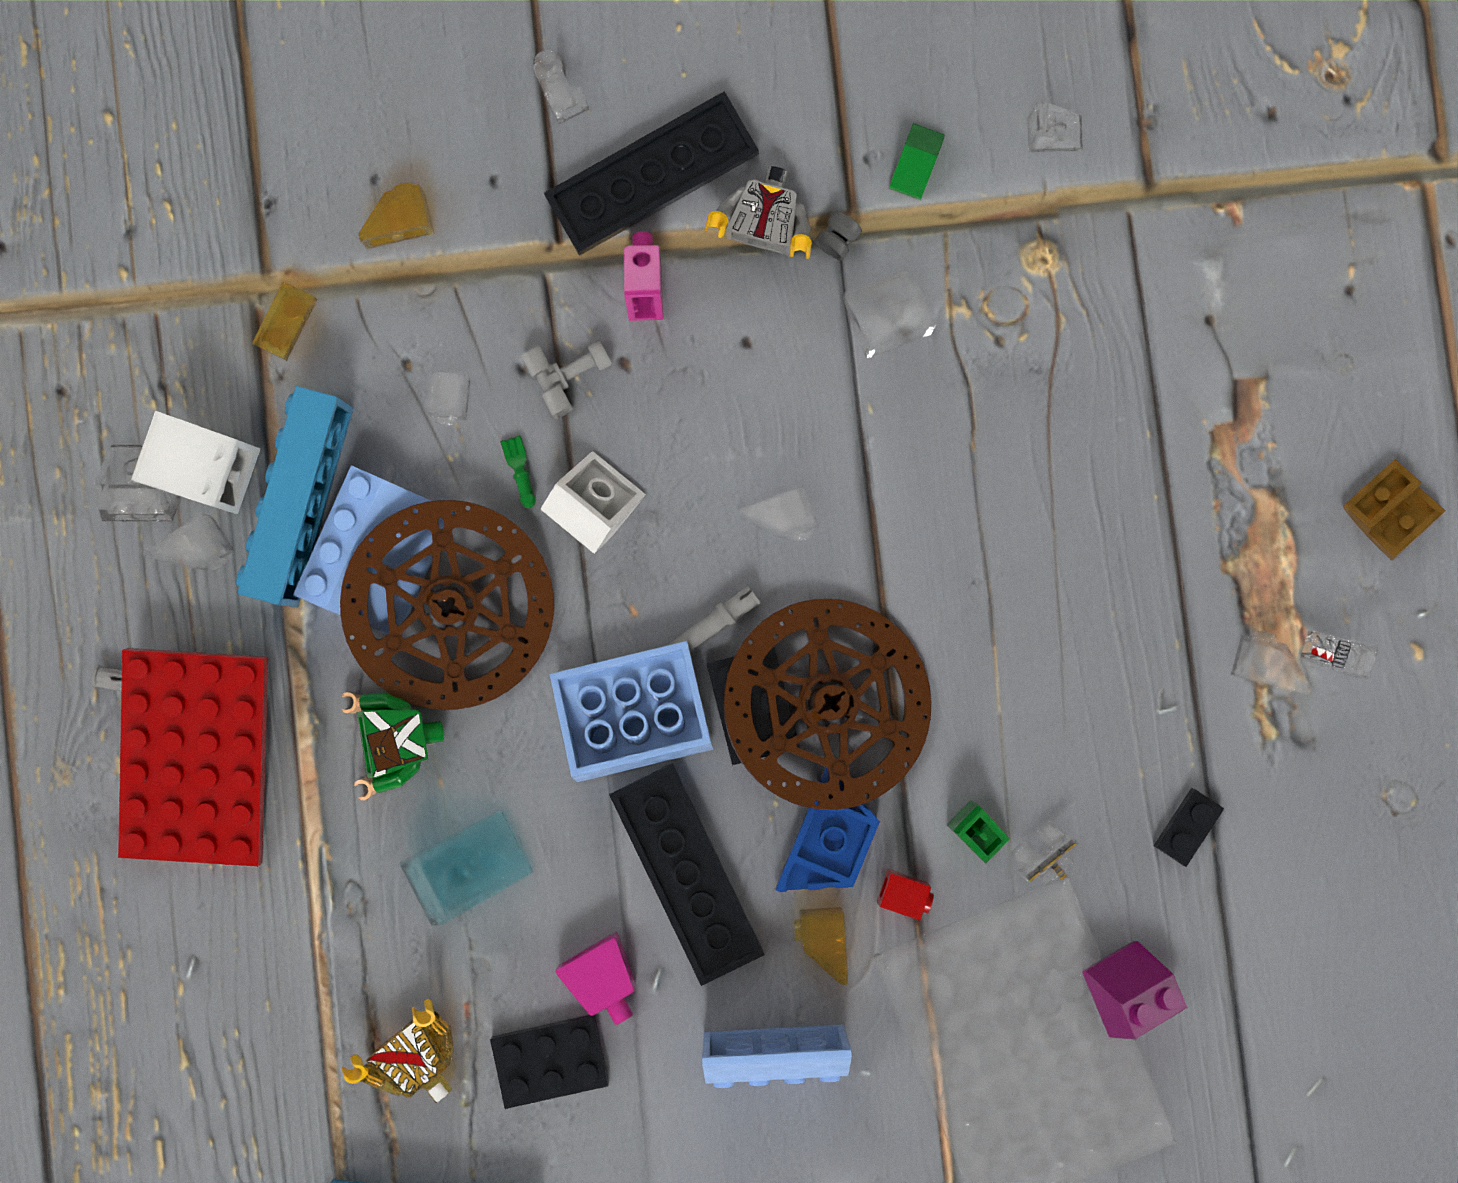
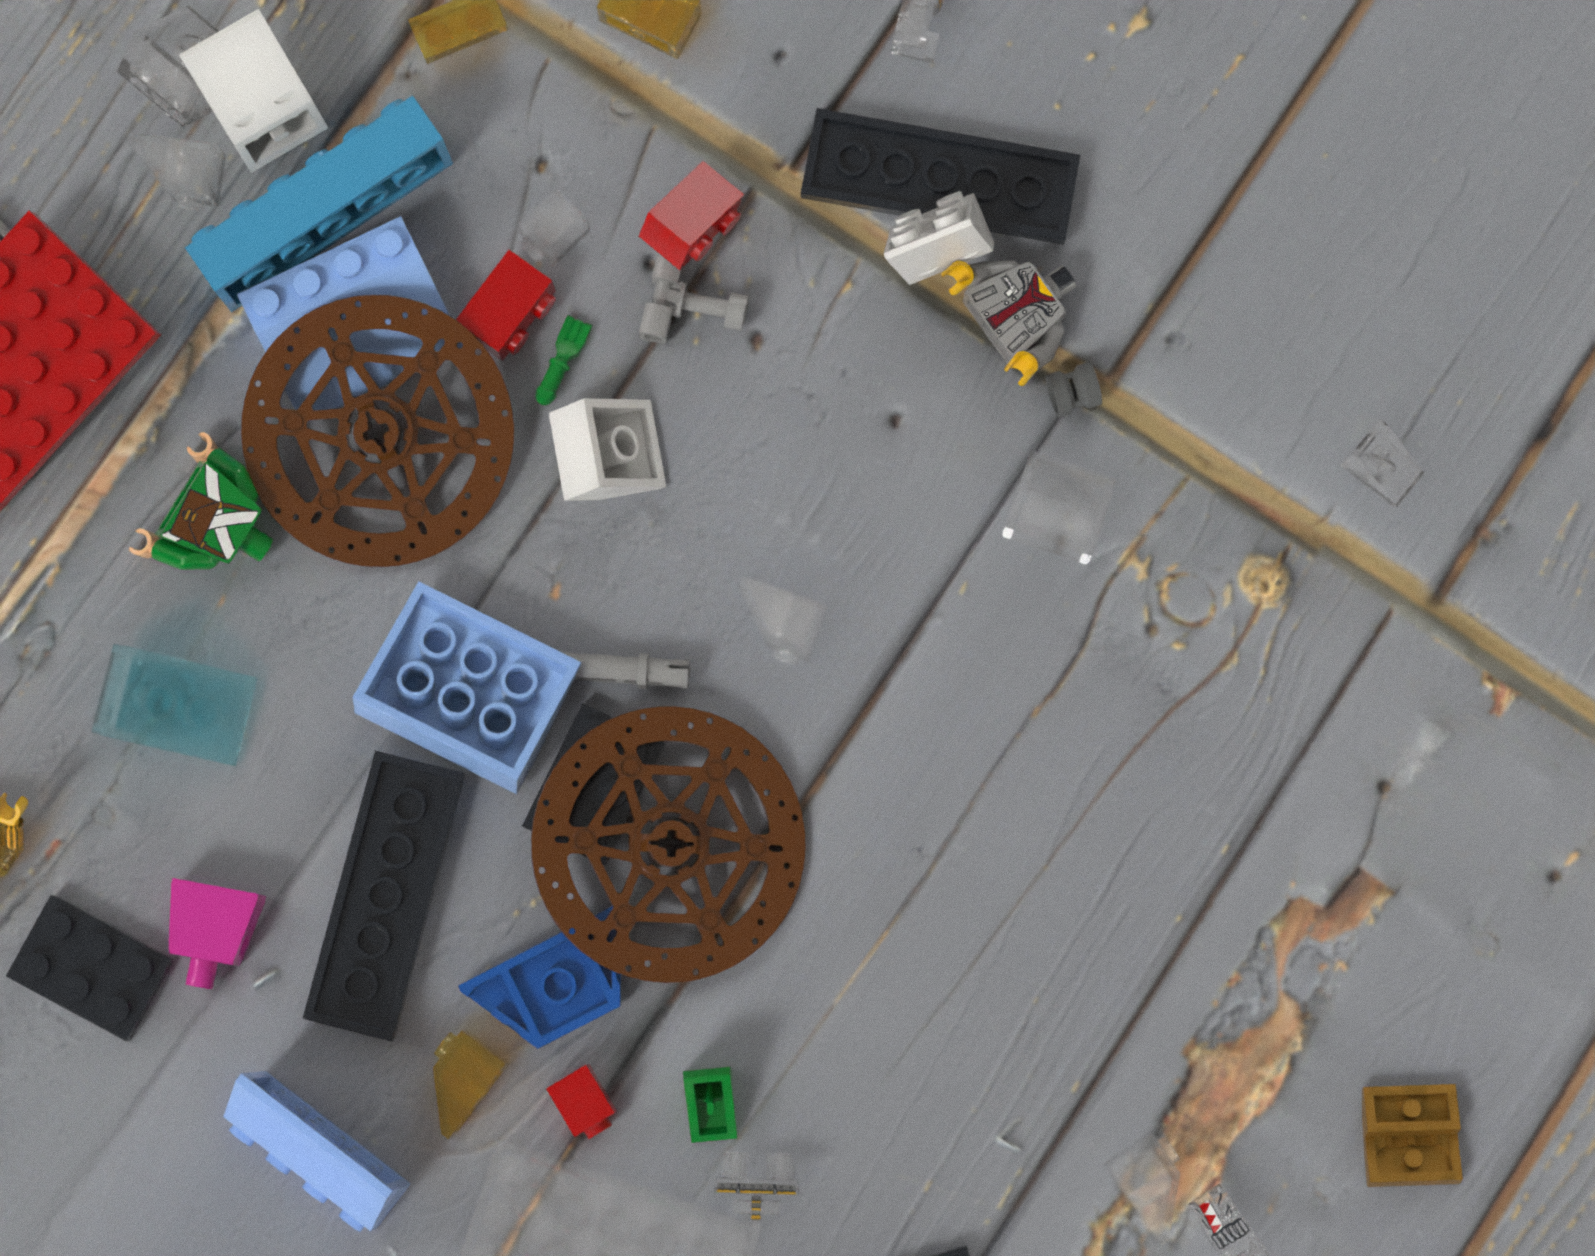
camera: 40 degrees right, 5 degrees down
dark pink torso [624,232,663,321] -> none
green slope [889,123,945,200] -> none
none -> red brick [456,250,556,362]
none -> brick [638,161,744,270]
none -> white slope [883,192,994,285]

